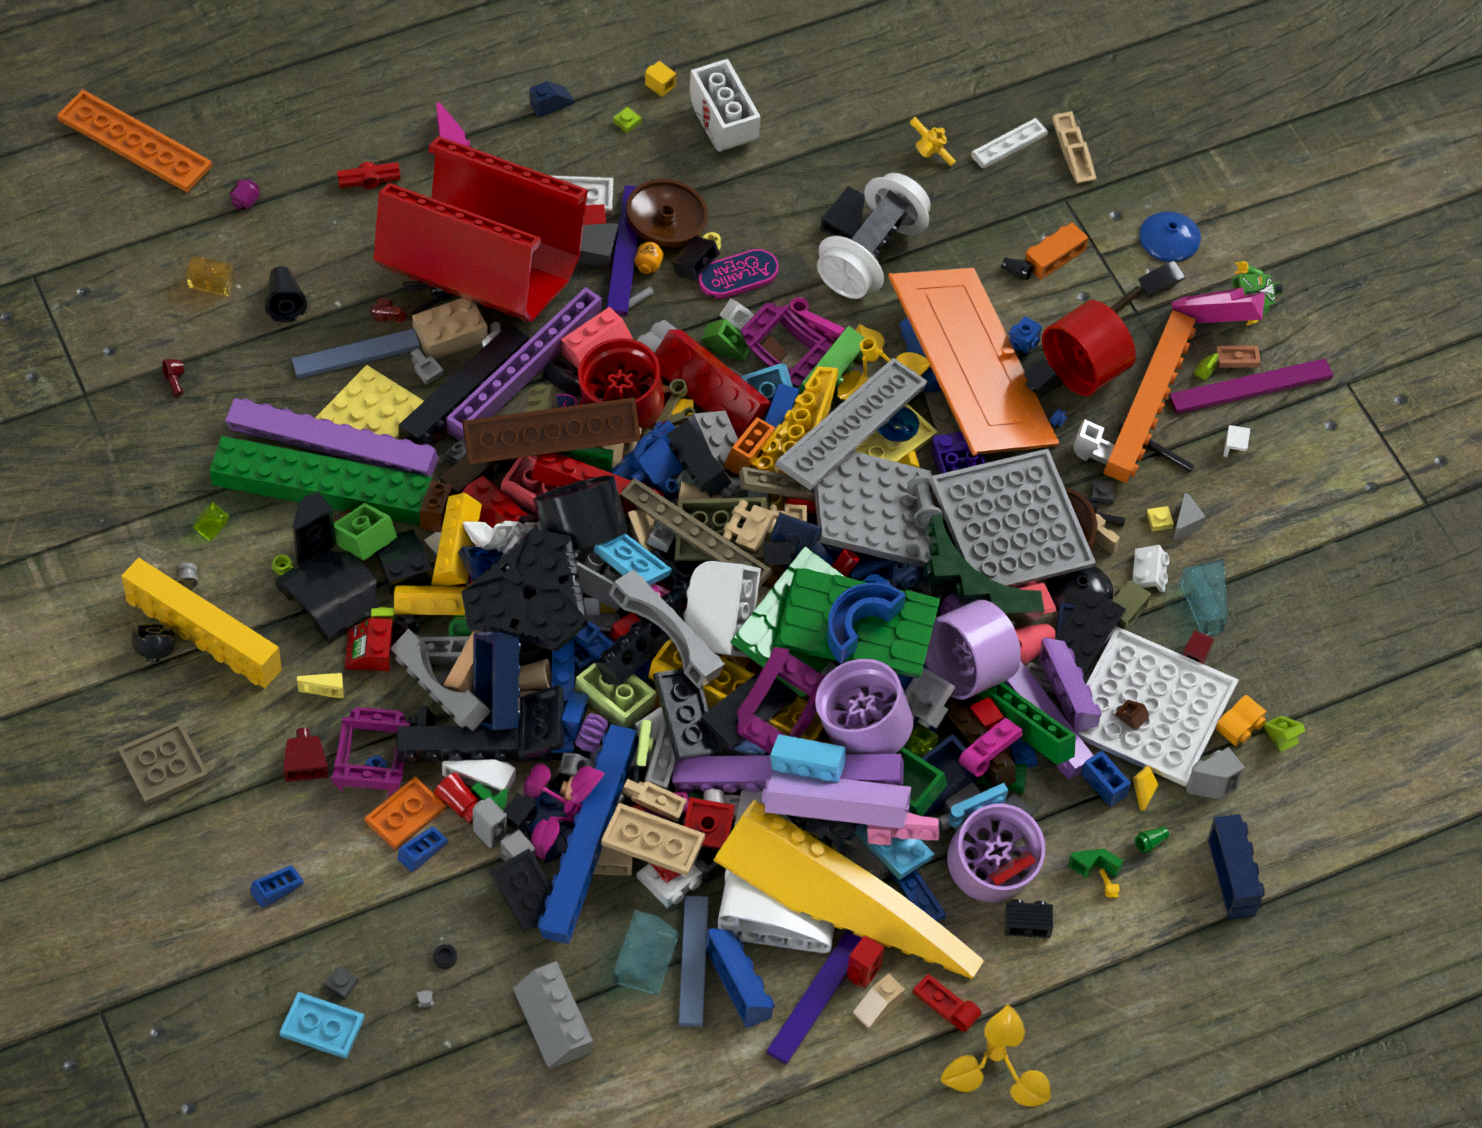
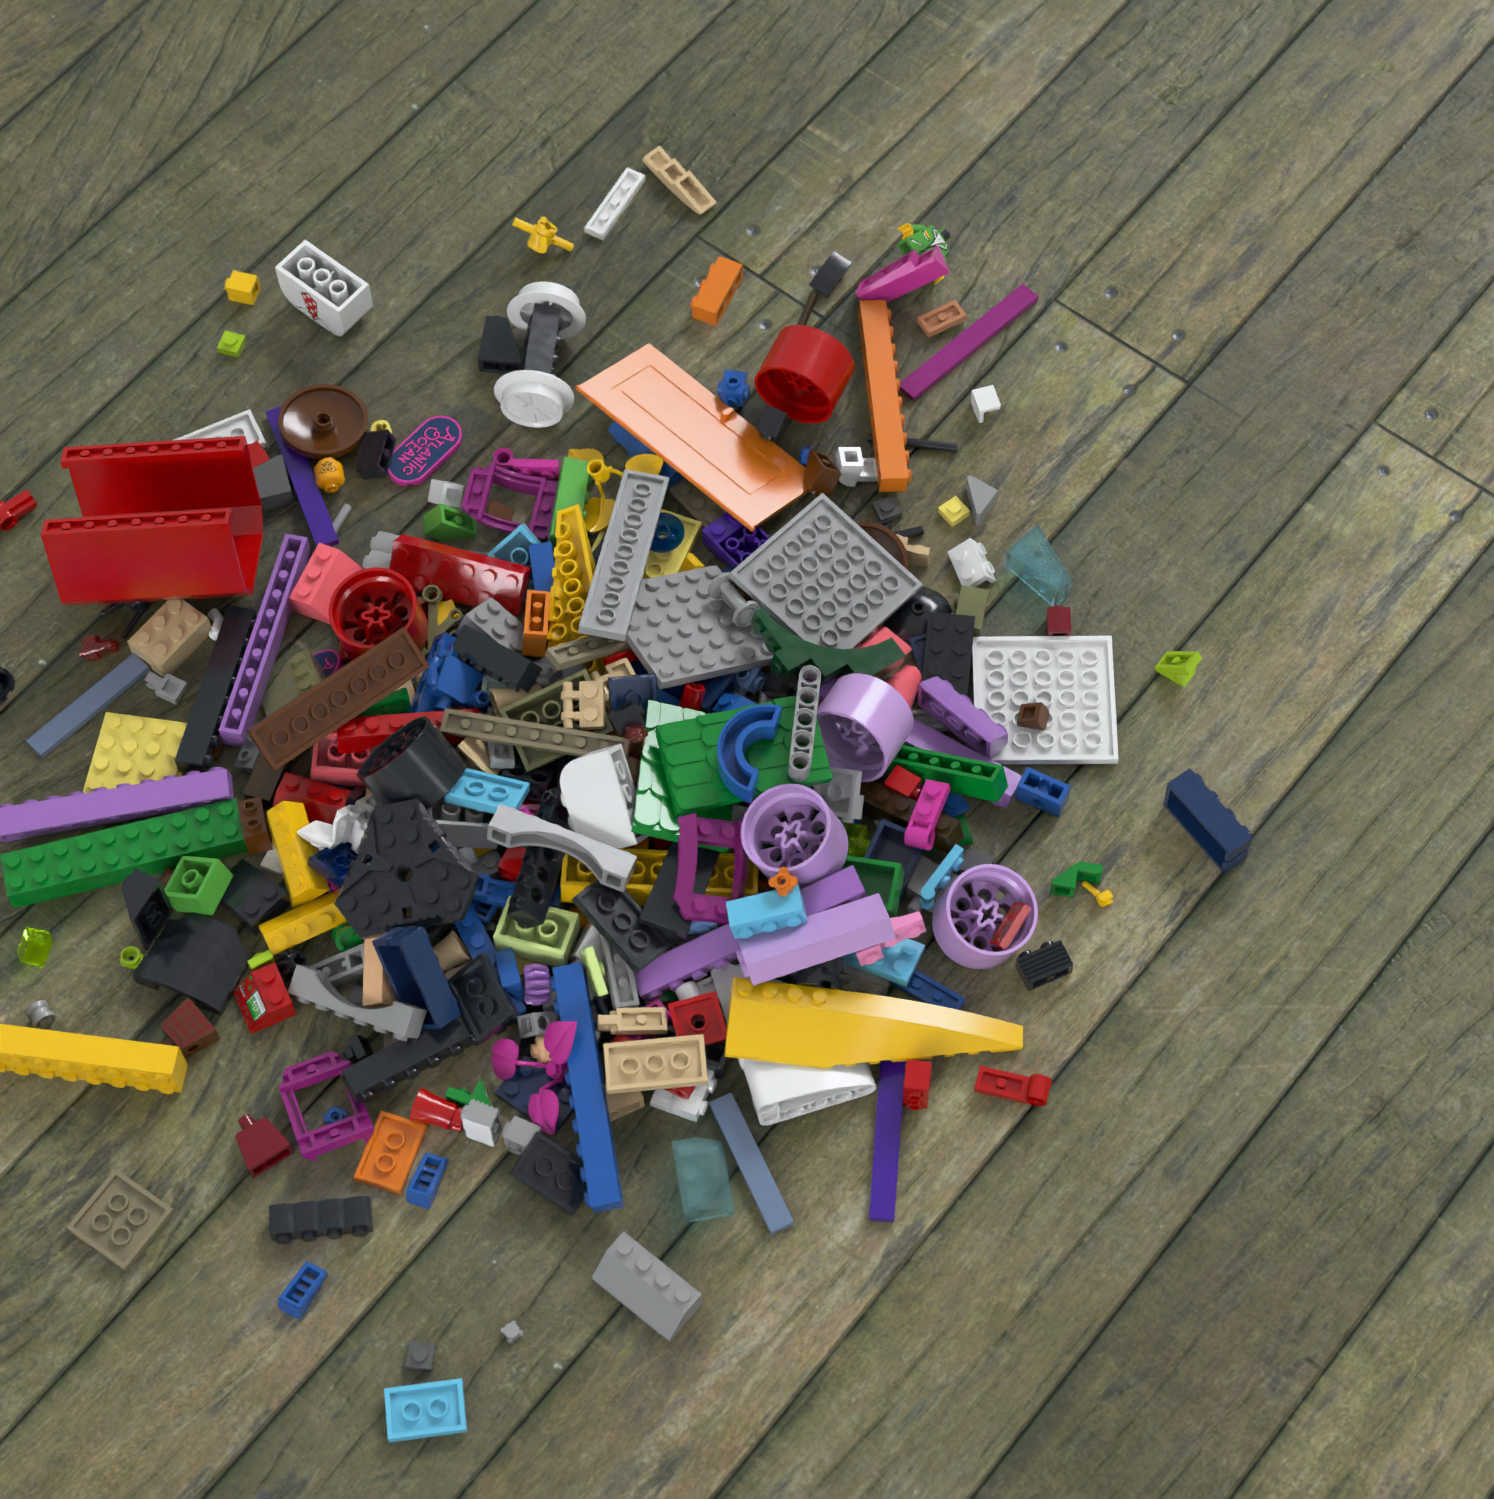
camera: 20 degrees left, 5 degrees up
black cylinder [132,624,177,662] -> none
light yellow slope [297,673,344,698] -> none
black tile [433,944,457,969] -> none
dark pink slope [436,103,470,147] -> none
white slope [442,760,516,796] -> none
black brick [503,792,539,833] -> none
dark blue slope [529,81,575,117] -> none
black slope [543,359,581,397] -> none
blue slope [706,928,775,1029] -> none
tan slope [853,973,905,1030] -> none
yellow plant [941,1004,1051,1107] -> none
black cone [1001,257,1034,281] -> none
yellow piece [1133,766,1159,811] -> none
green cone [1135,826,1169,853] -> none
blue dish [1139,211,1201,262] -> none
light grey slope [1186,747,1245,800] -> none
lime slope [1193,353,1219,381] -> none
light orange brick [1215,695,1267,746] -> none
none -> reddish brown torso [159,998,220,1058]
none -> black brick [269,1196,374,1244]
none -> clear red plate [624,725,648,743]
none -> orange plate [769,867,798,897]
none -> light grey beam [788,665,821,782]
none -> reddish brown slope [804,449,841,497]

